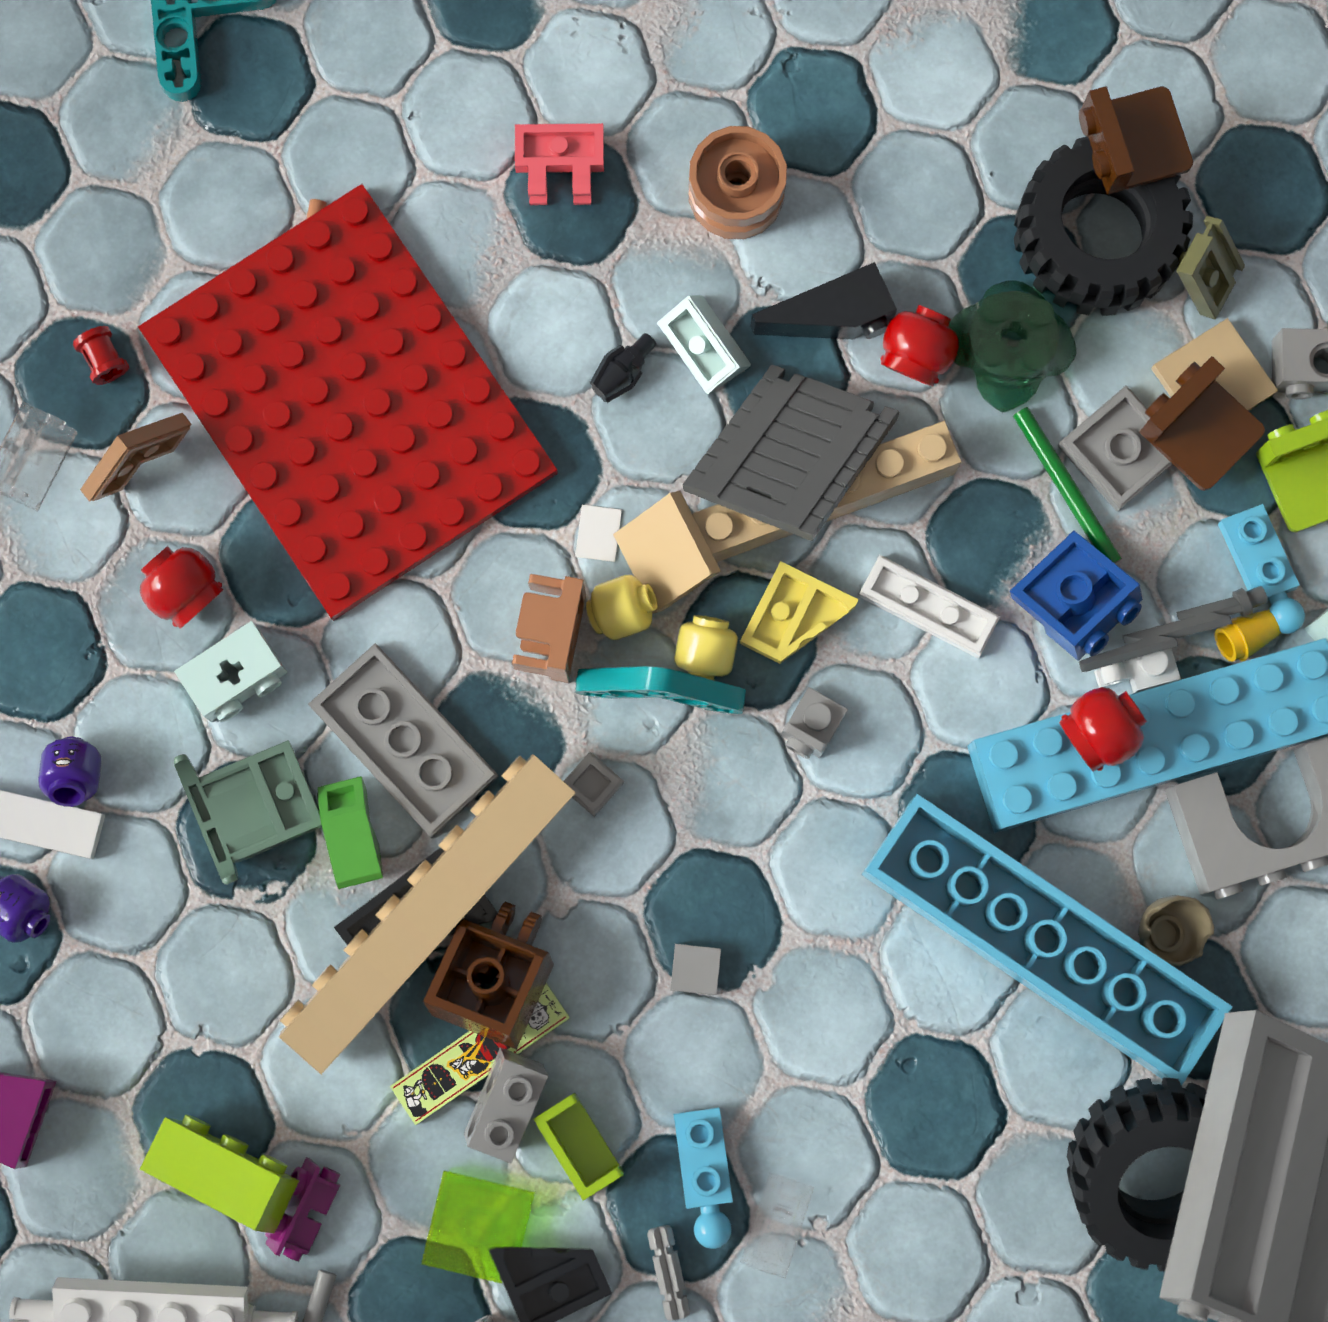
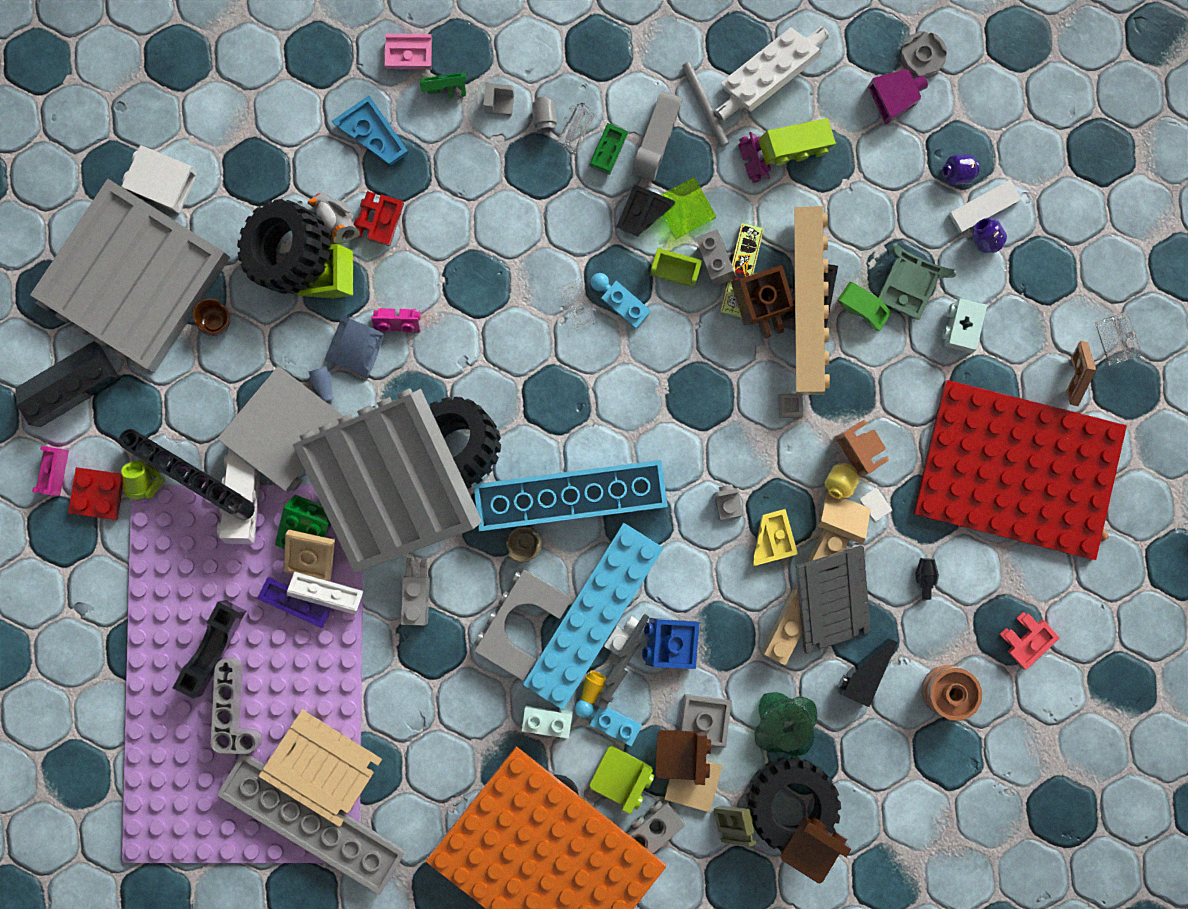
camera: 135 degrees right, 5 degrees up
red bush [73,326,130,385] -> none
red piece [140,546,224,629] -> none
light grey tile [308,643,499,838] -> none
teal beam [575,667,746,714] -> none
light grey axle [648,1225,690,1321] -> none
light aqua slope [657,295,751,394] -> none
light grey tile [670,944,721,995] -> none
light yellow head [674,615,738,680] -> none
white tile [858,554,1000,658] -> none
red piece [880,305,959,387] -> none
green bar [1013,407,1122,563] -> none
red piece [1059,687,1147,772] -> none

